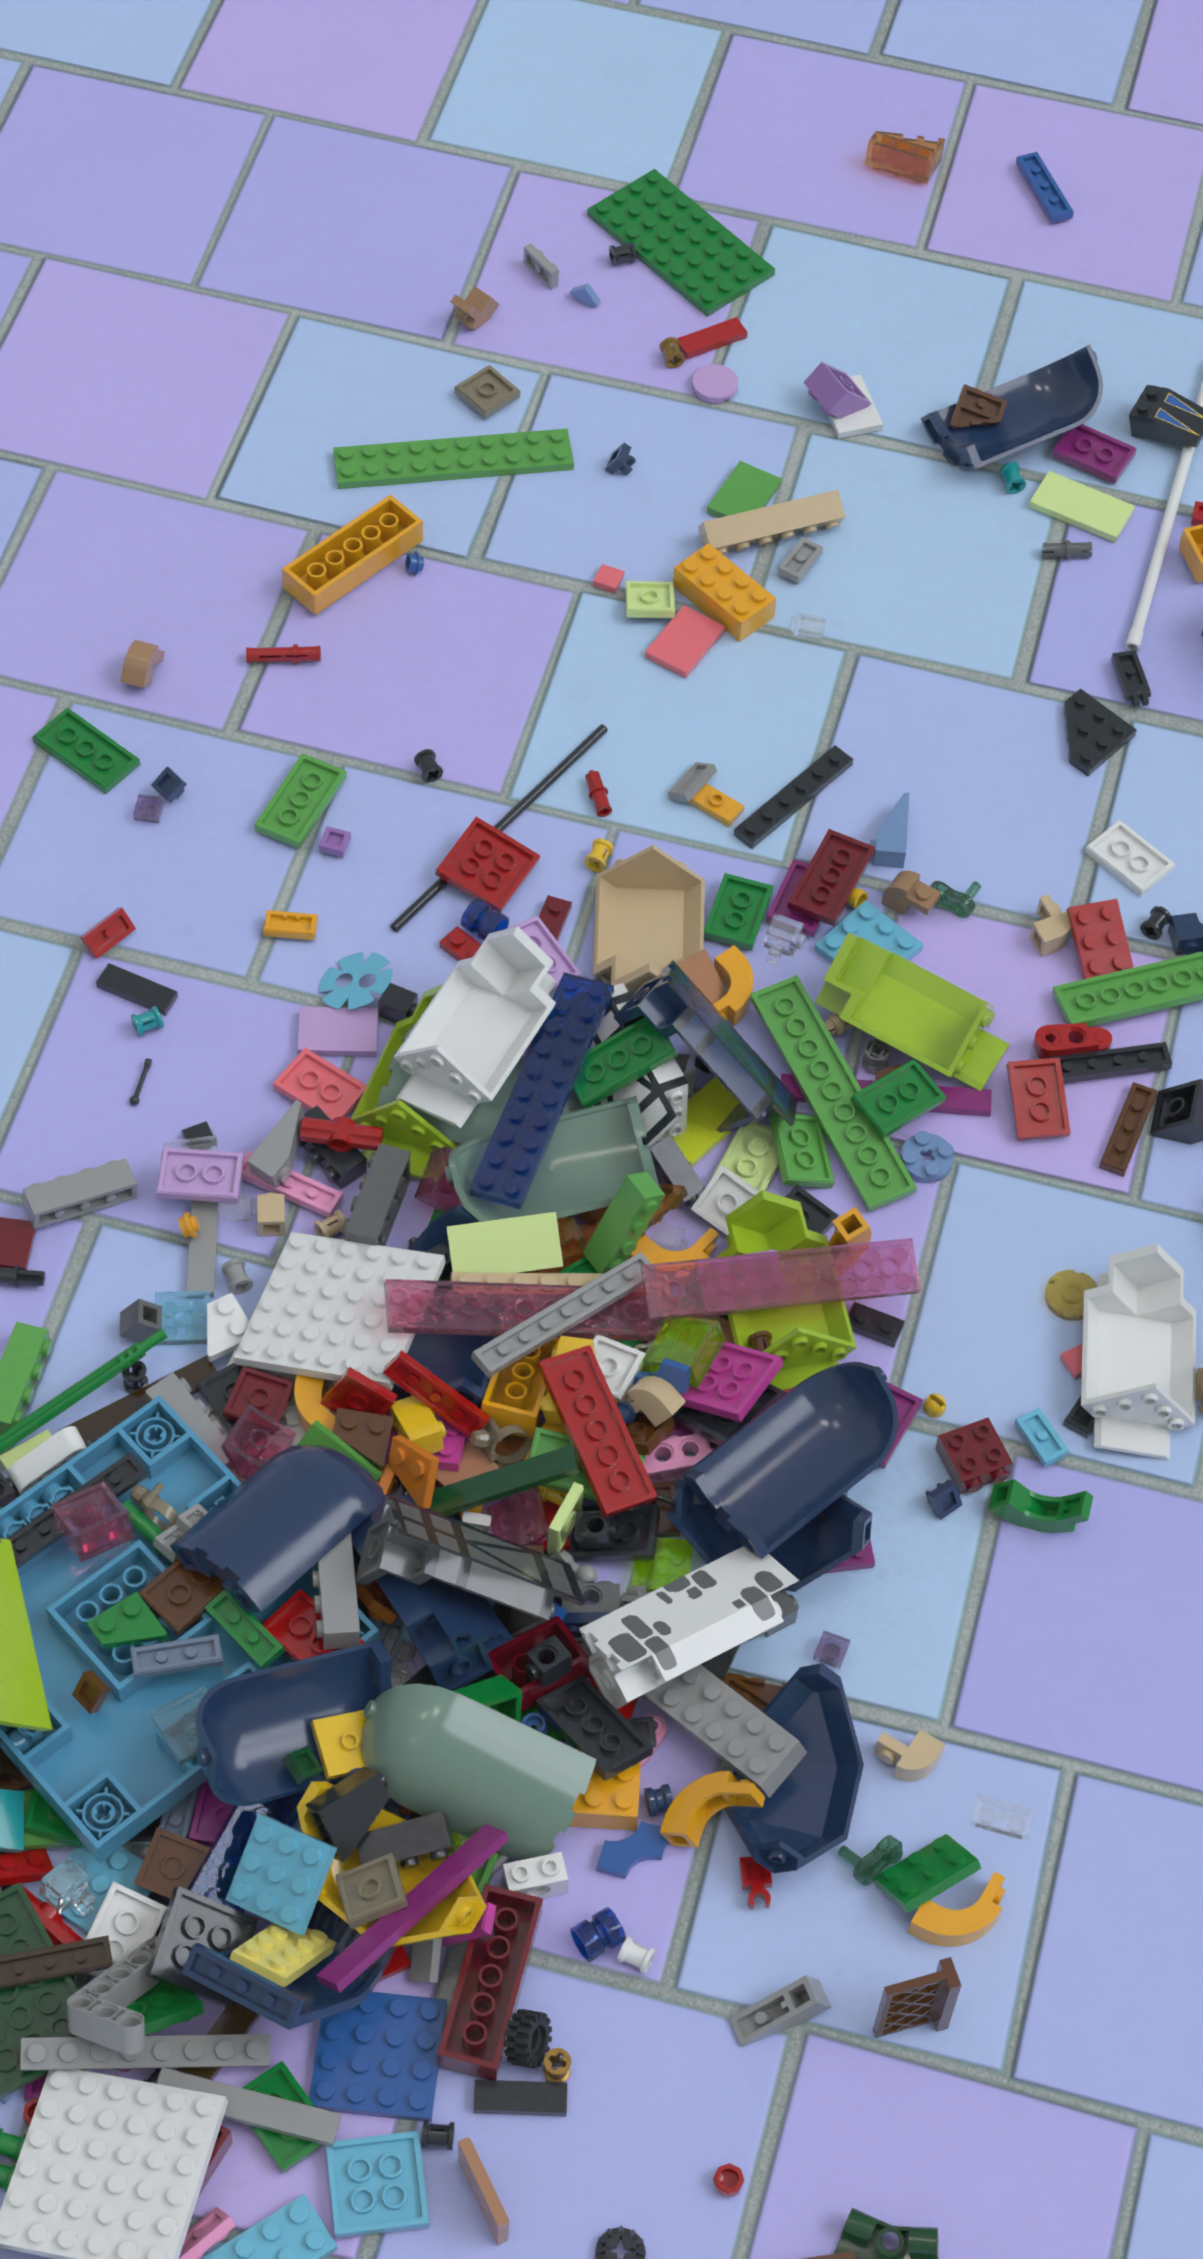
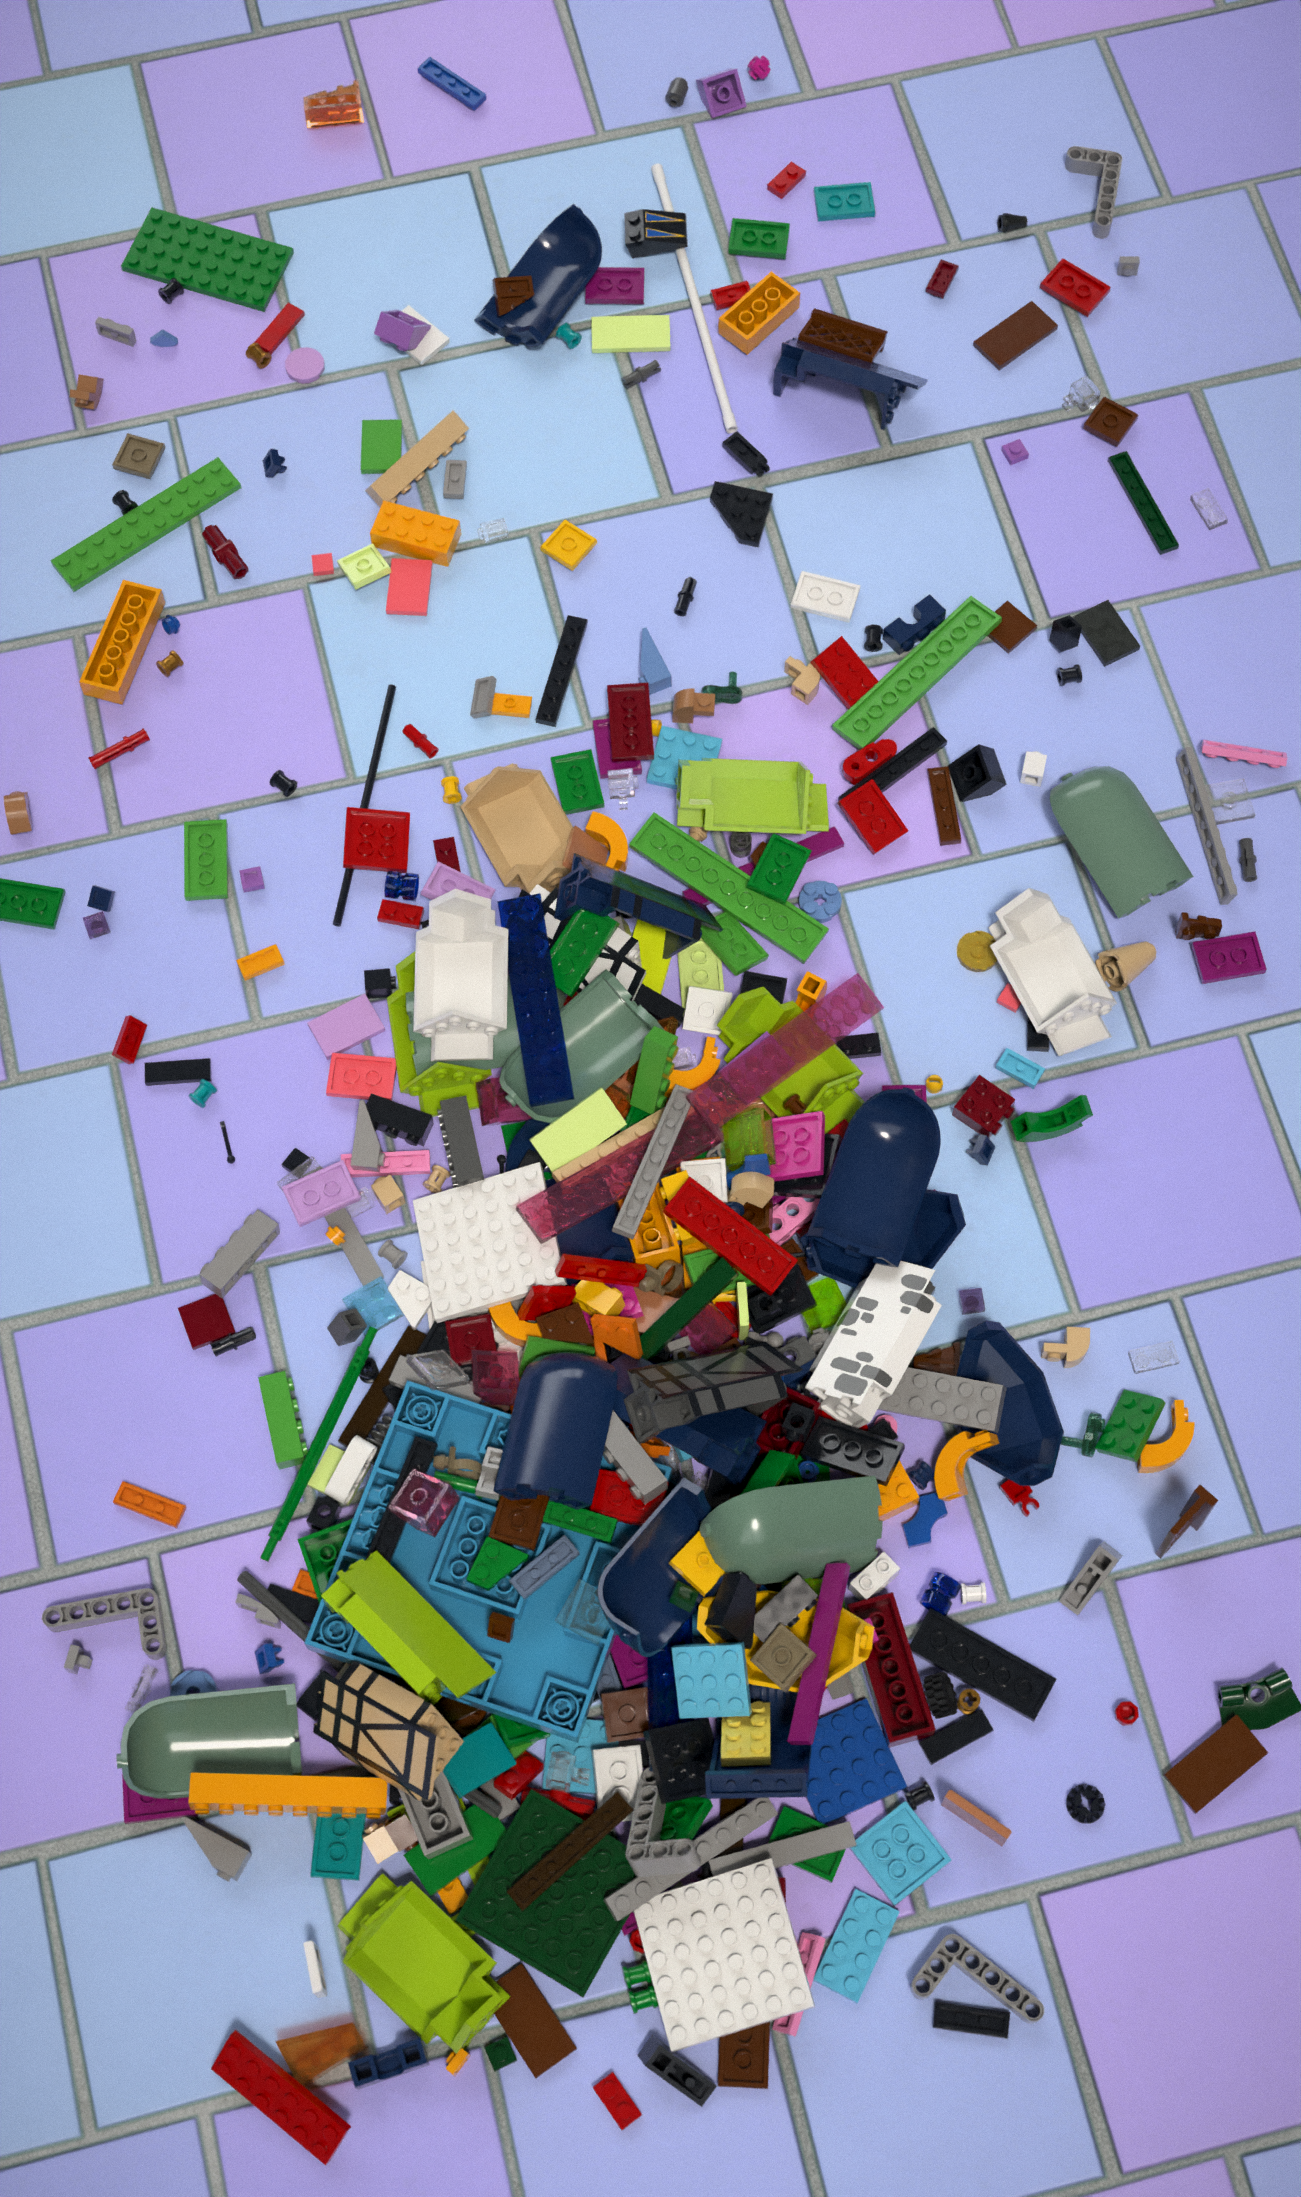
camera: 25 degrees left, 10 degrees up
red piece [300,1116,384,1152] -> none
medium azure piece [319,952,393,1009] -> none
none -> black bush [112,490,138,515]
none -> pearl gold bush [156,650,184,677]
none -> dark red piece [202,525,249,579]
none -> clear plate [406,1350,470,1391]
none -> yellow plate [540,519,597,571]
none -> black axle [674,577,697,616]
none -> black plate [910,1608,1057,1722]

